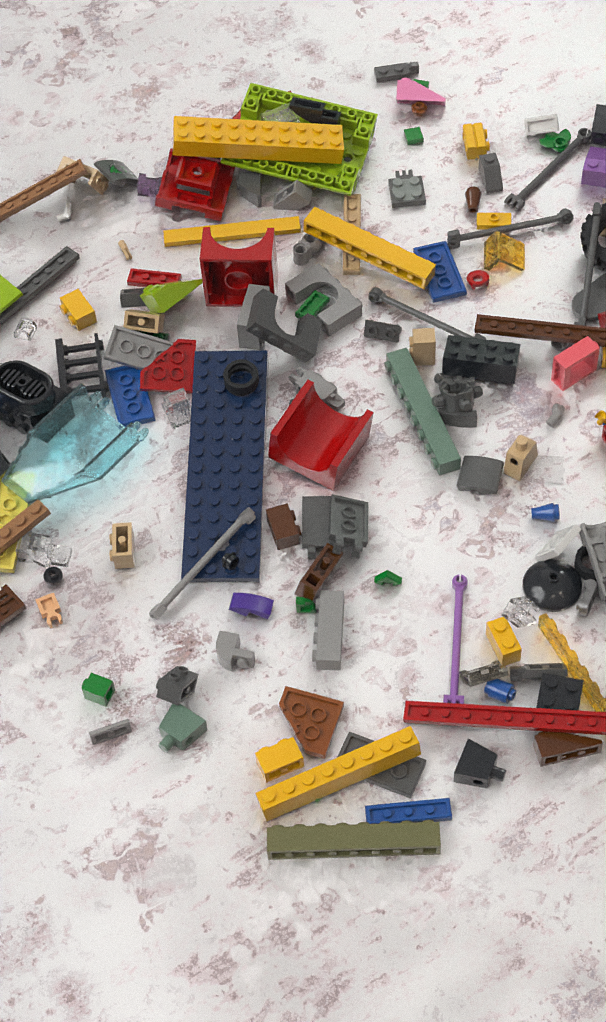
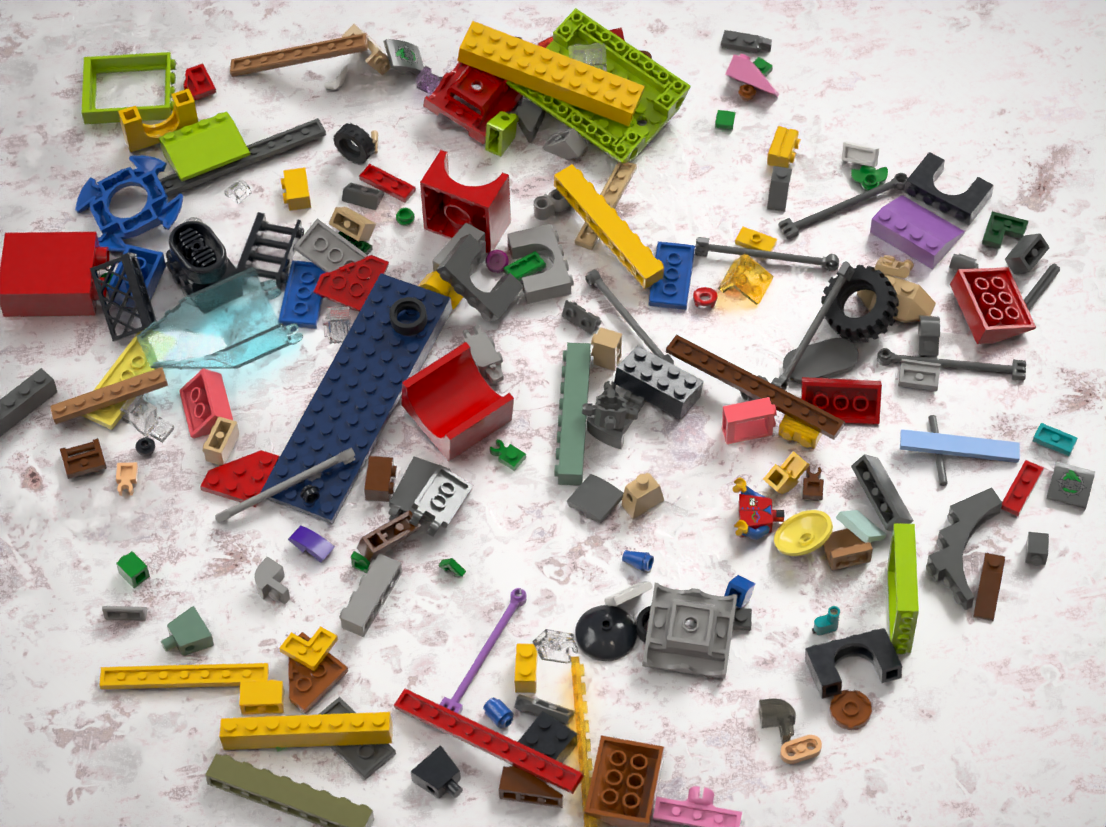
camera: 20 degrees right, 0 degrees up
lime slope [140,279,203,313] -> none
dark grey brick [156,666,199,705] -> none
yellow tile [163,216,301,247] -> none
black slope [289,97,341,125] -> none
blue tile [365,798,452,824] -> none
piece [388,169,426,208] -> none
clear smoke plate [459,660,509,687] -> none
reddish brown cone [465,186,482,213] -> none
light grey arm [546,403,565,428] -> none
flat silver plate [576,579,597,617] -> none
none -> yellow plate [99,663,269,690]
none -> coral slope [179,368,233,438]
none -> red plate [200,450,279,507]
none -> yellow plate [279,626,338,671]
none -> black tyre [333,123,375,164]
none -> green plate [396,207,415,225]
none -> yellow brick [418,271,464,310]
none -> lime torso [485,111,519,157]
none -> magenta hat [485,250,509,273]
none -> green plate [489,439,526,471]

